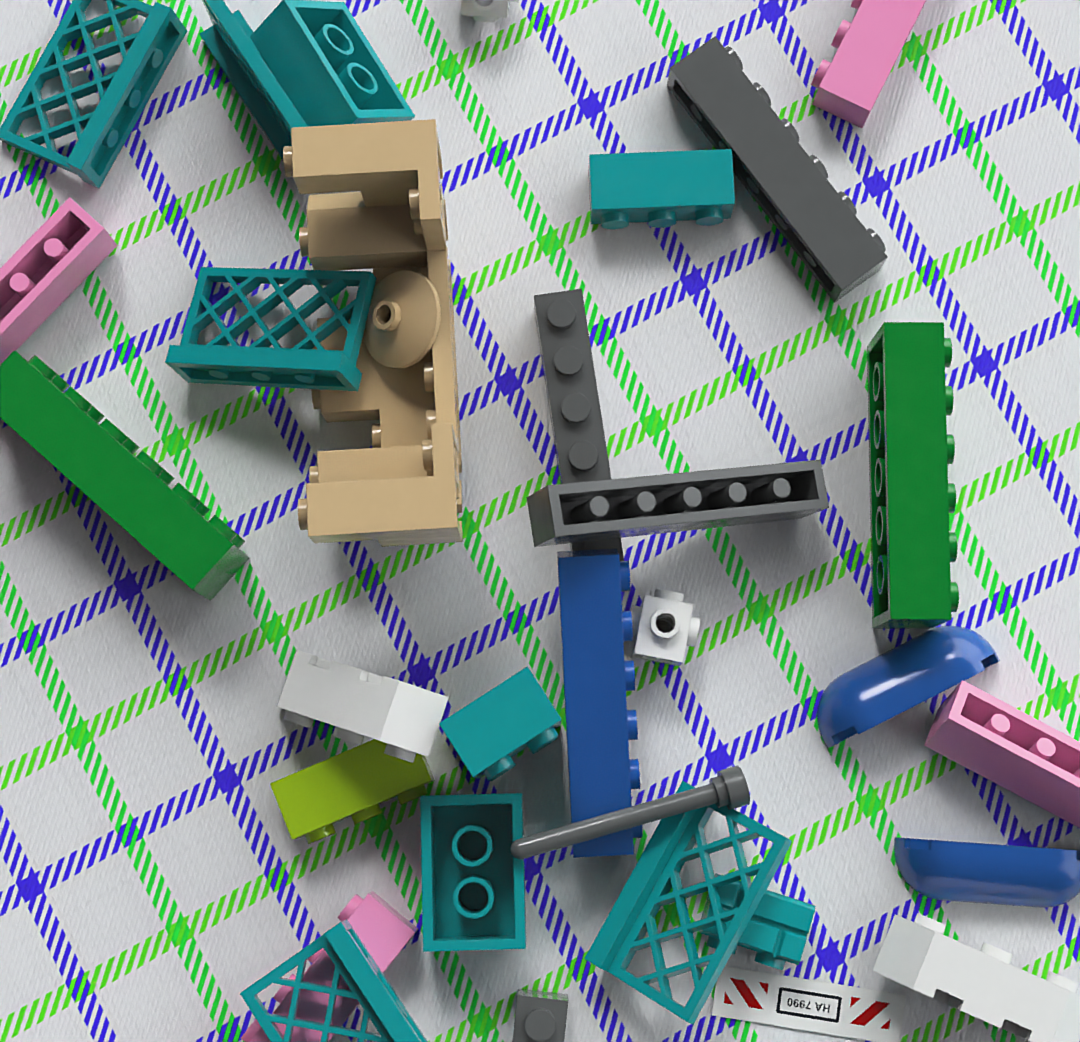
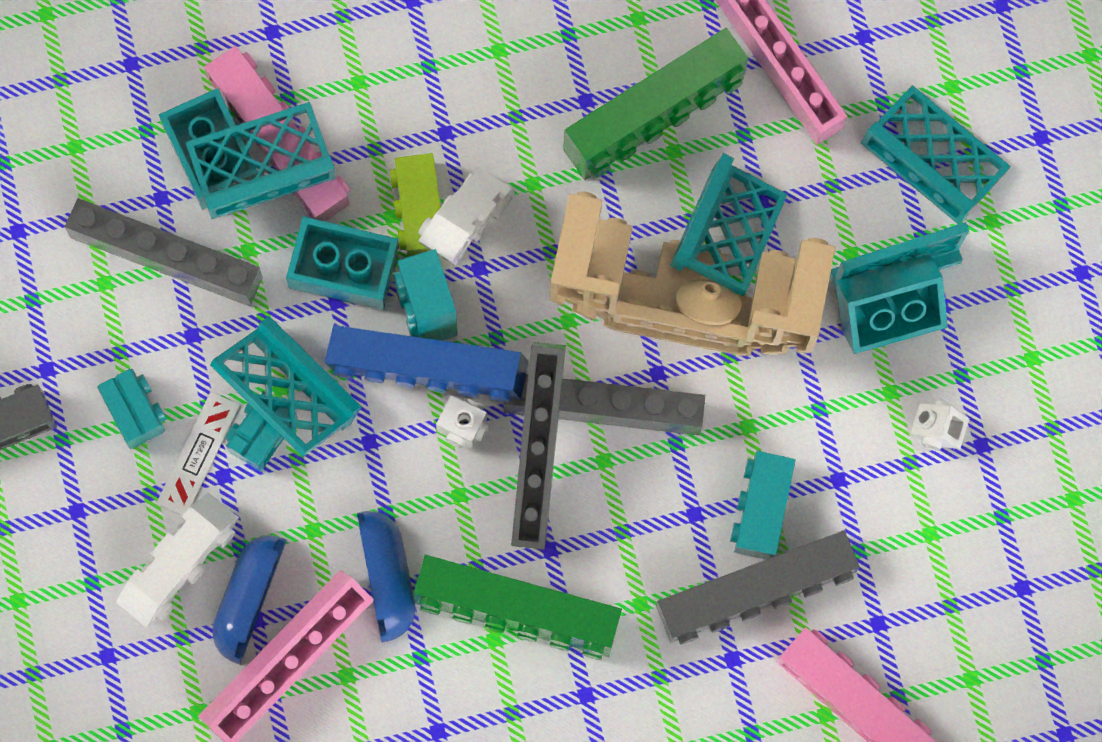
camera: 100 degrees right, 5 degrees down
dark grey piece [510,765,750,859] -> none

